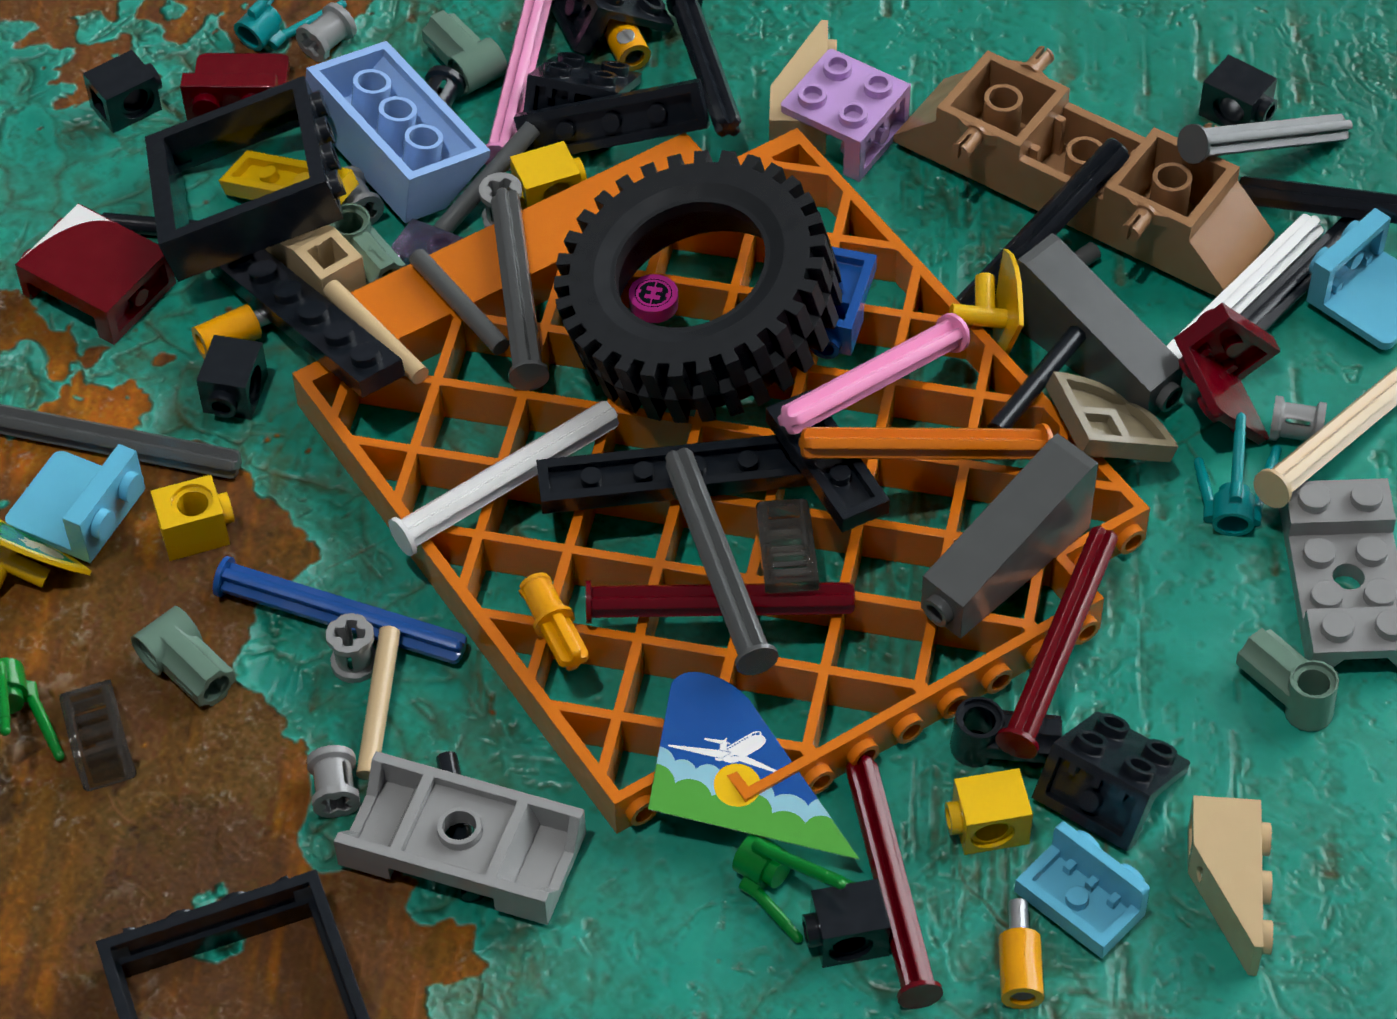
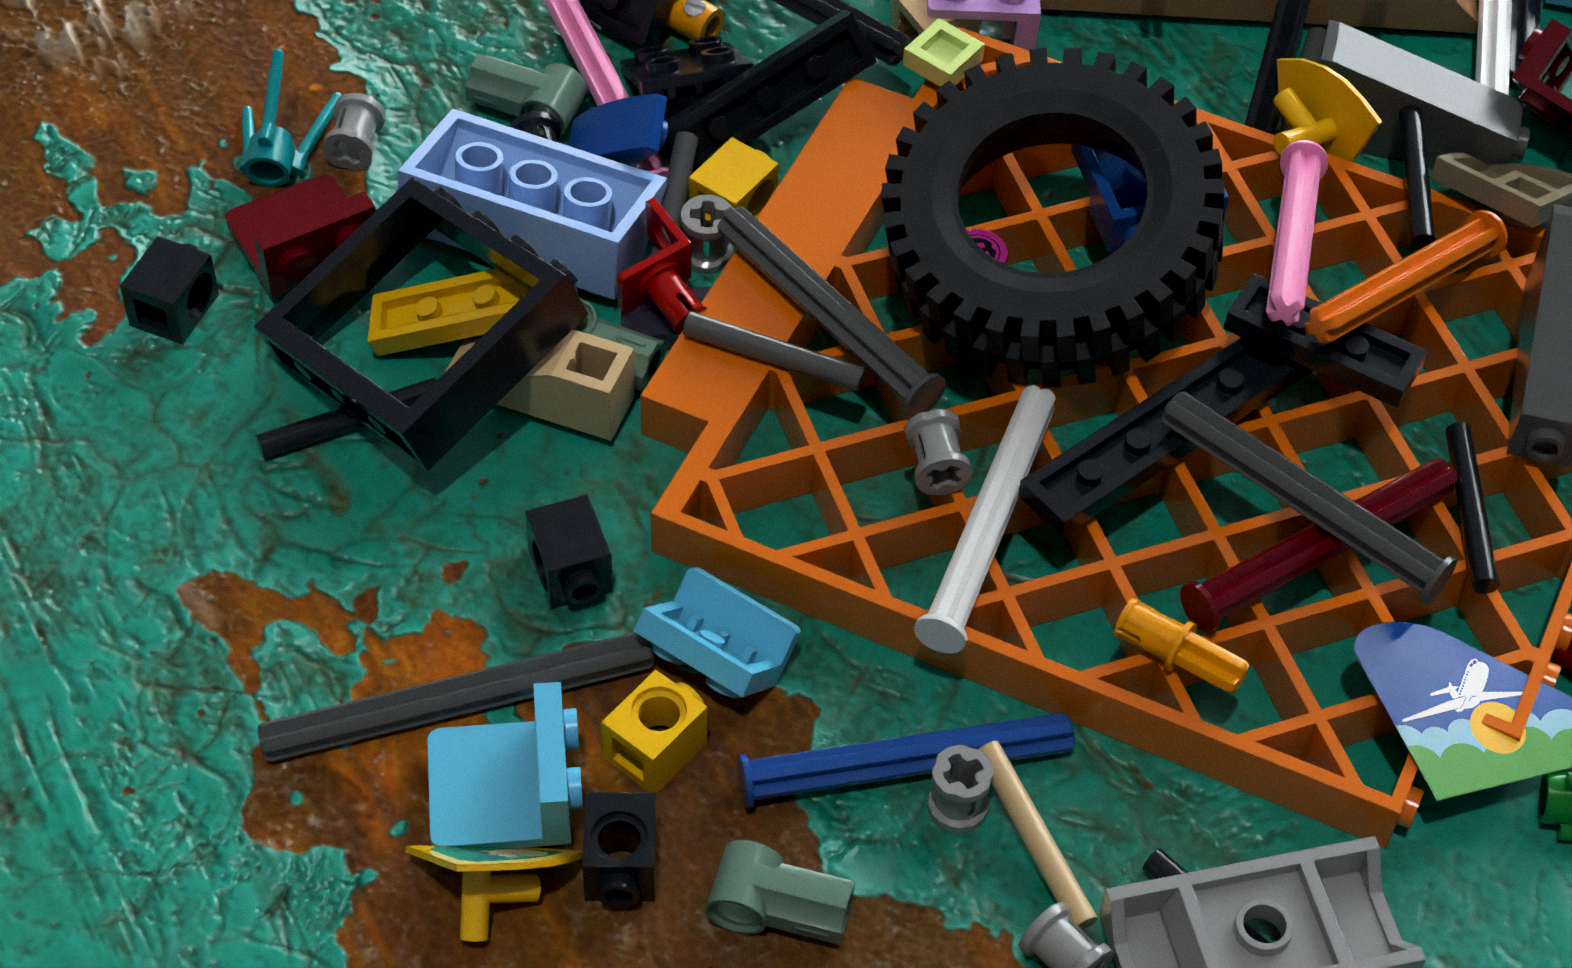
camera: 35 degrees left, 0 degrees up
dark red panel [15,203,176,345] -> none
light orange piece [191,304,272,359] -> none
black plate [211,249,405,398] -> none
tan bar [323,280,429,384] -> none
clear smoke slope [756,499,819,594] -> none
none -> blue slope [569,94,668,167]
none -> black brick [582,792,656,907]
none -> red bracket [617,197,708,335]
none -> medium azure bracket [633,567,801,698]
none -> yellowish green plate [903,18,985,87]
none -> light grey bush [904,409,973,496]
none -> black bar [1445,422,1500,594]

